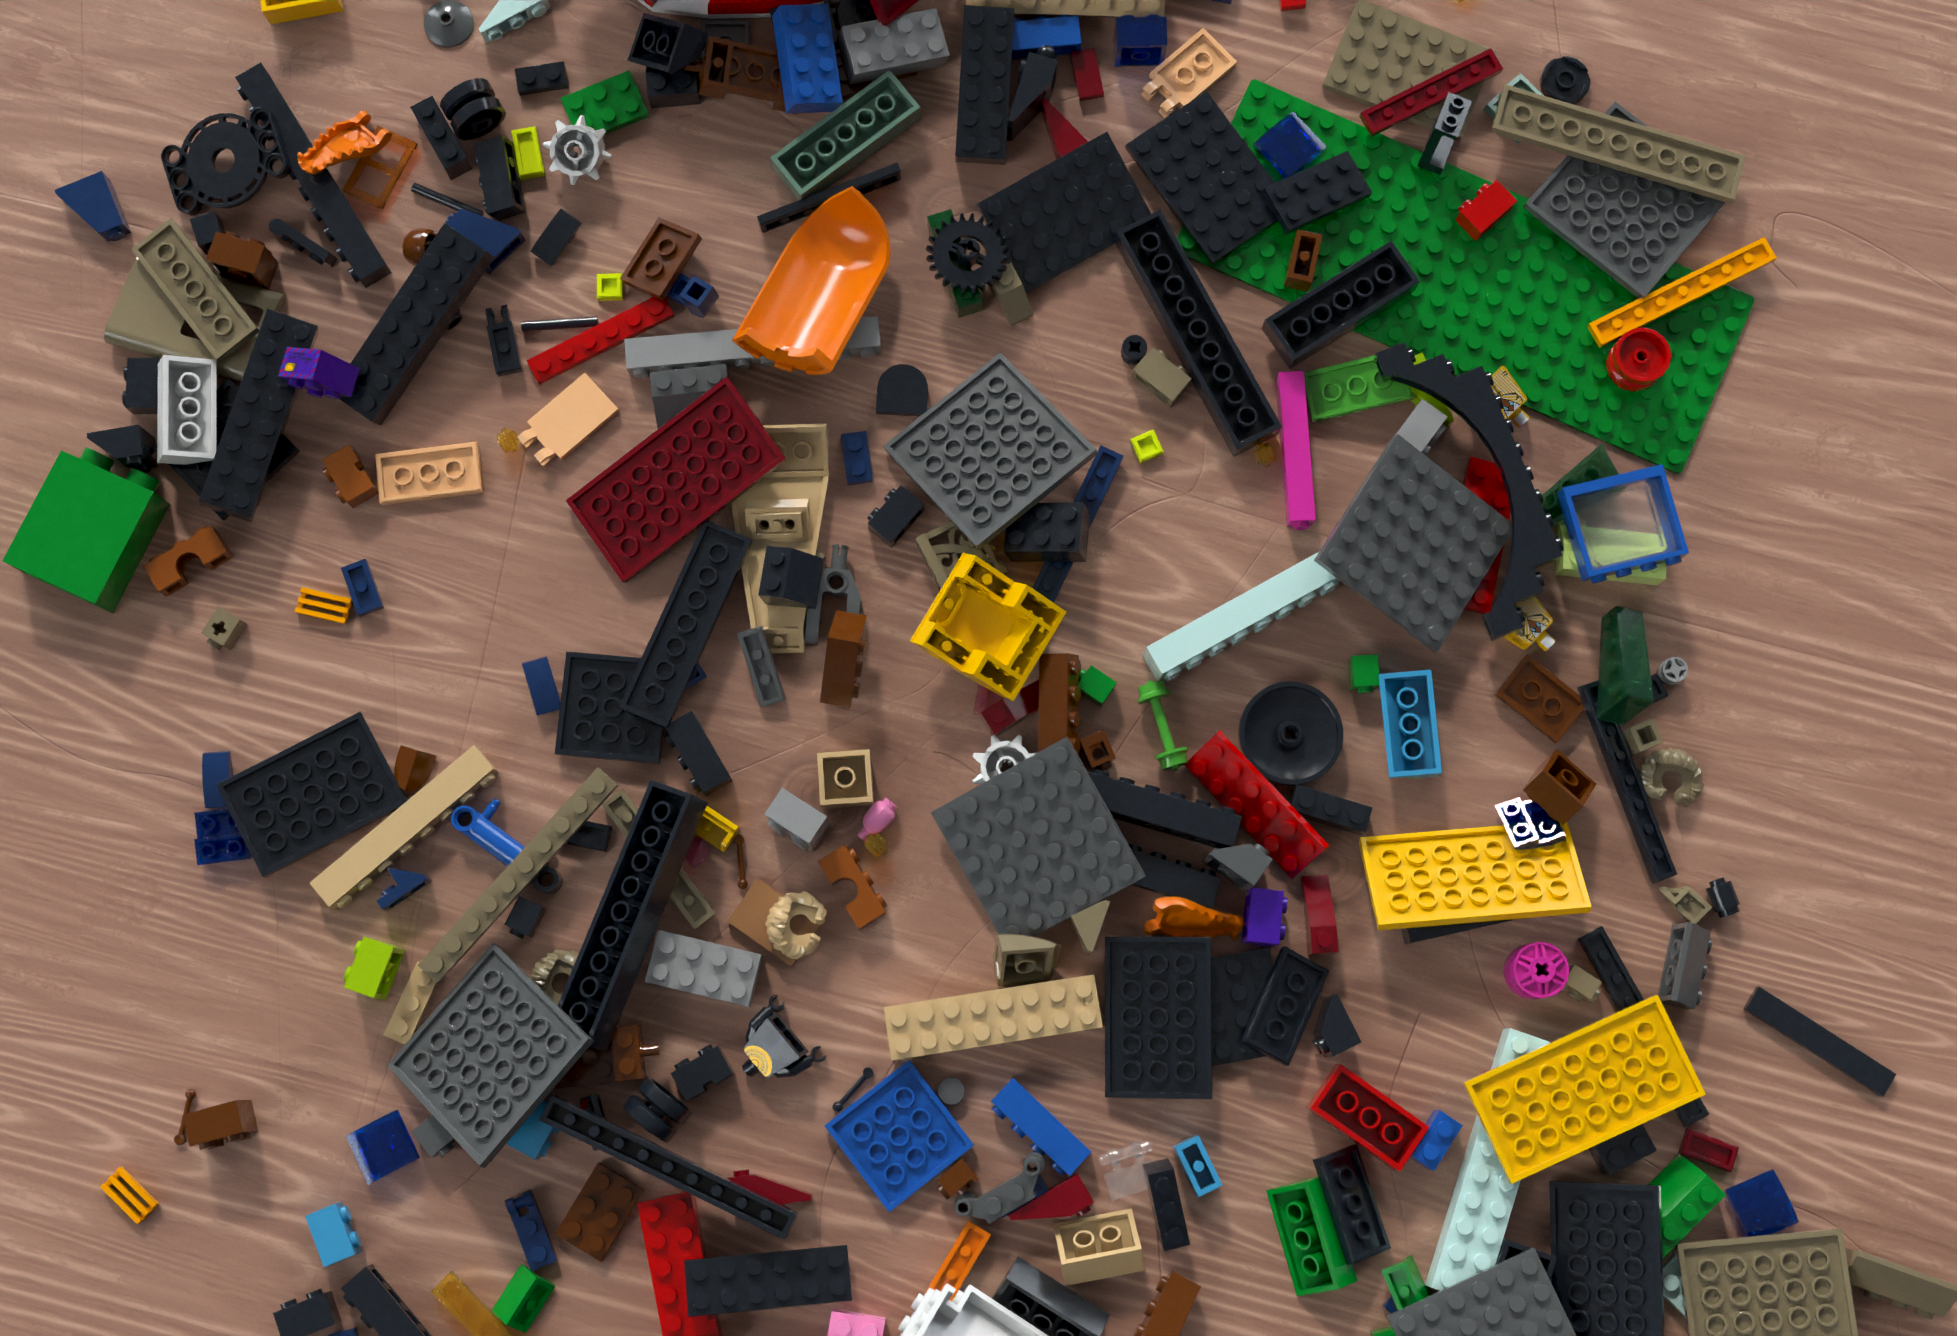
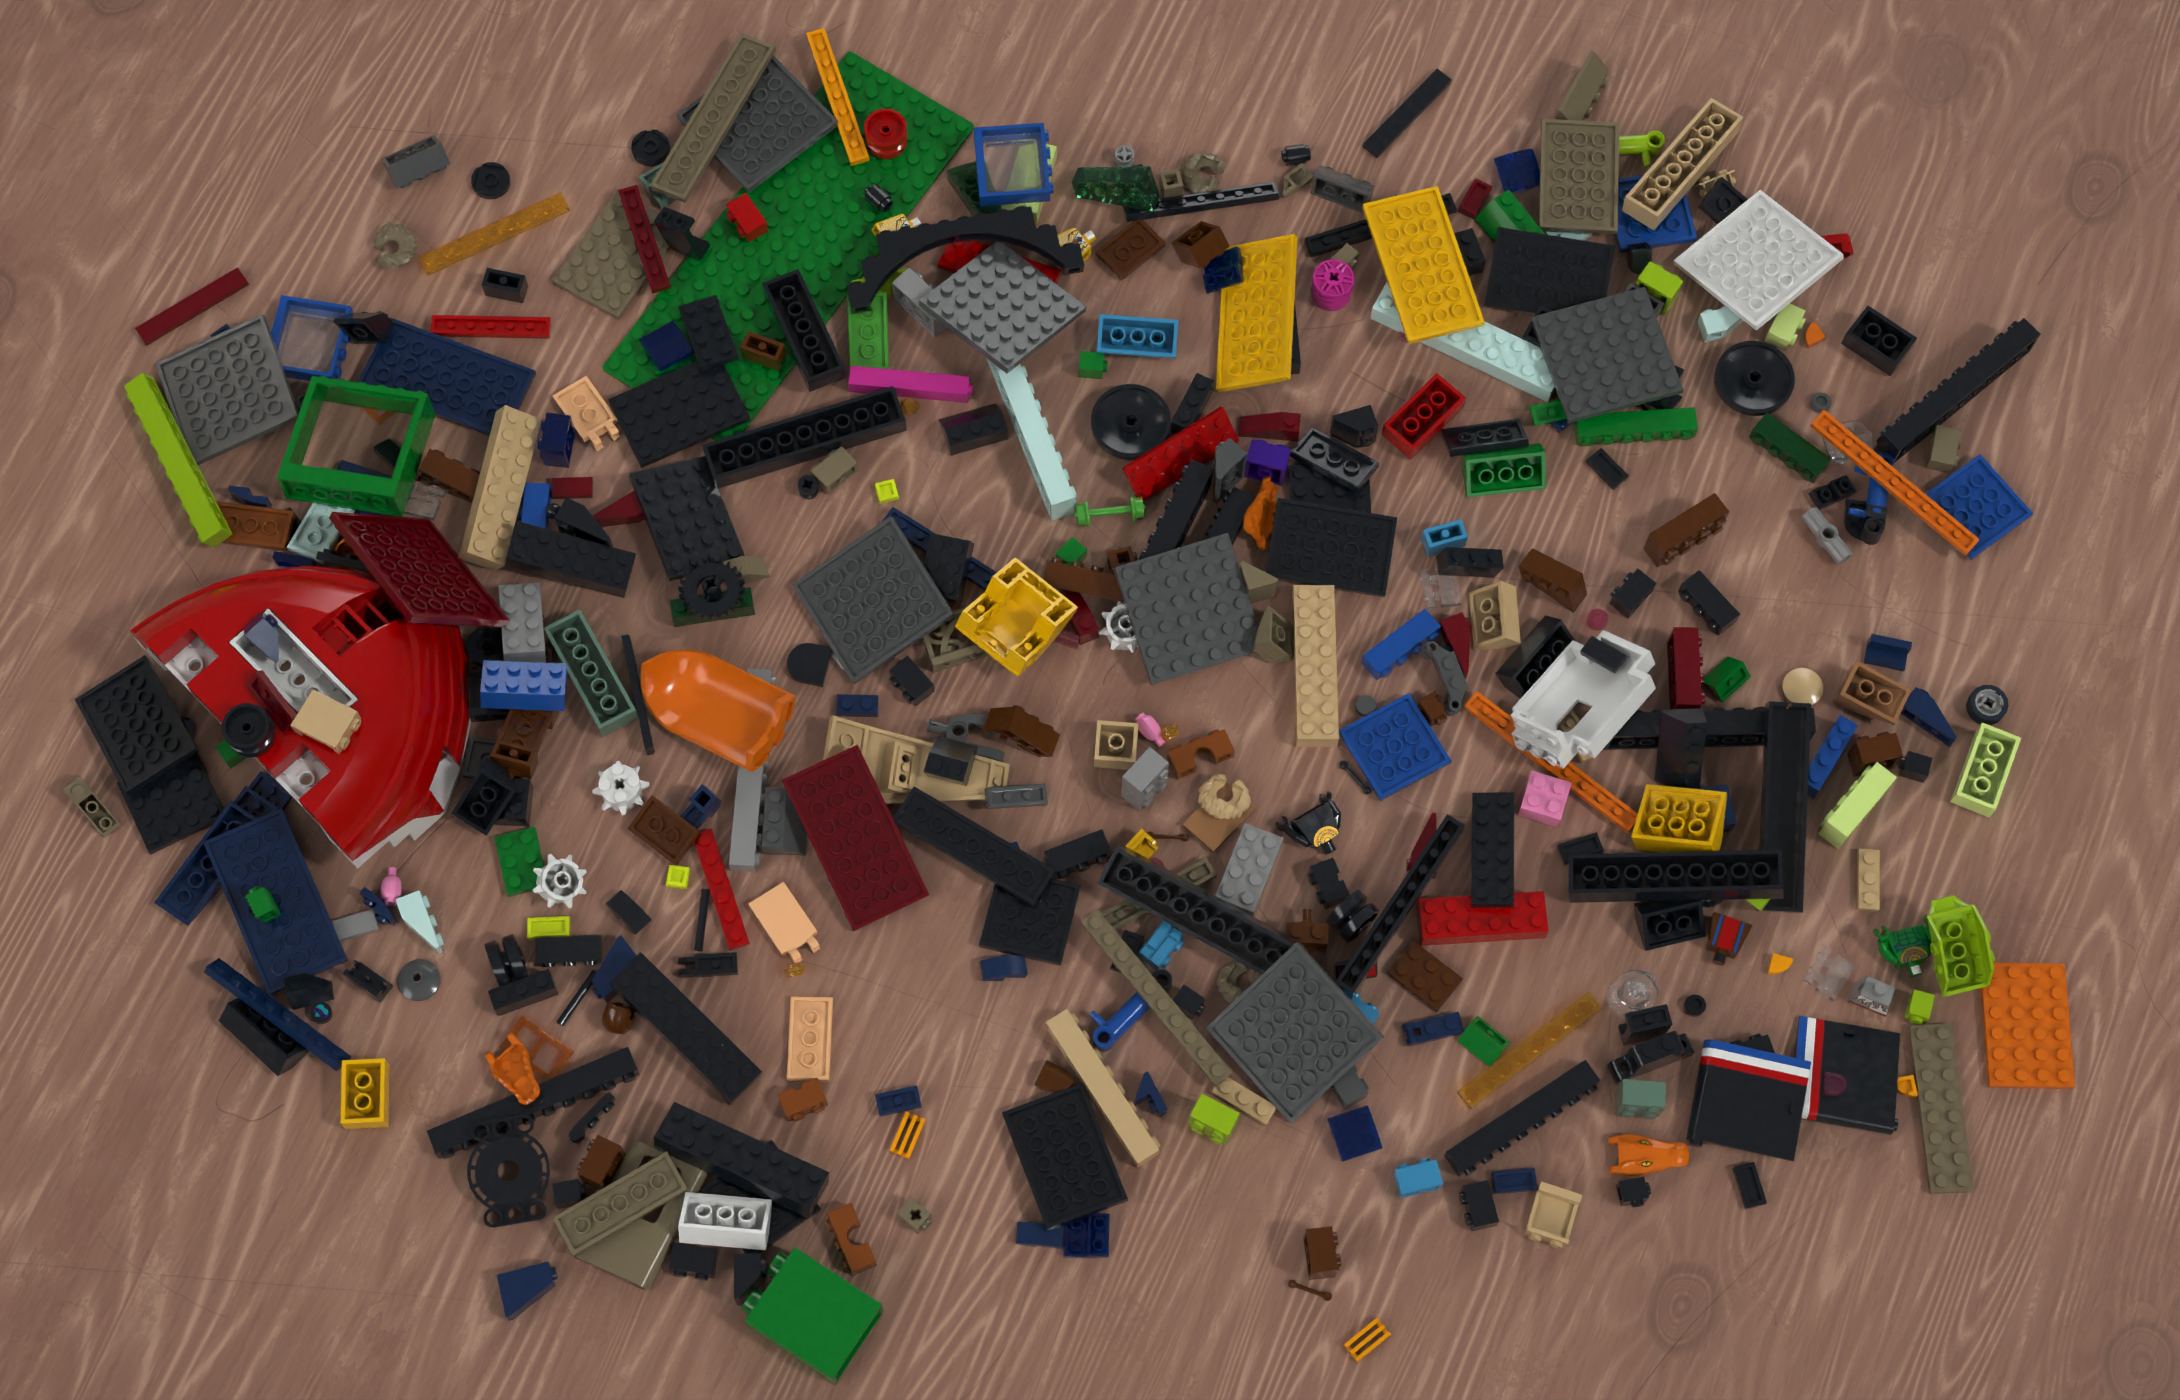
camera: 80 degrees left, 10 degrees down
dark purple brick [278,347,360,400] -> none
black plate [515,61,569,96] -> none
blue brick [1410,1110,1463,1171] -> none
none -> white brick [592,761,650,815]
none -> black brick [865,184,893,213]
none -> black slope [939,403,1008,456]
none -> dark azure brick [1138,920,1184,971]

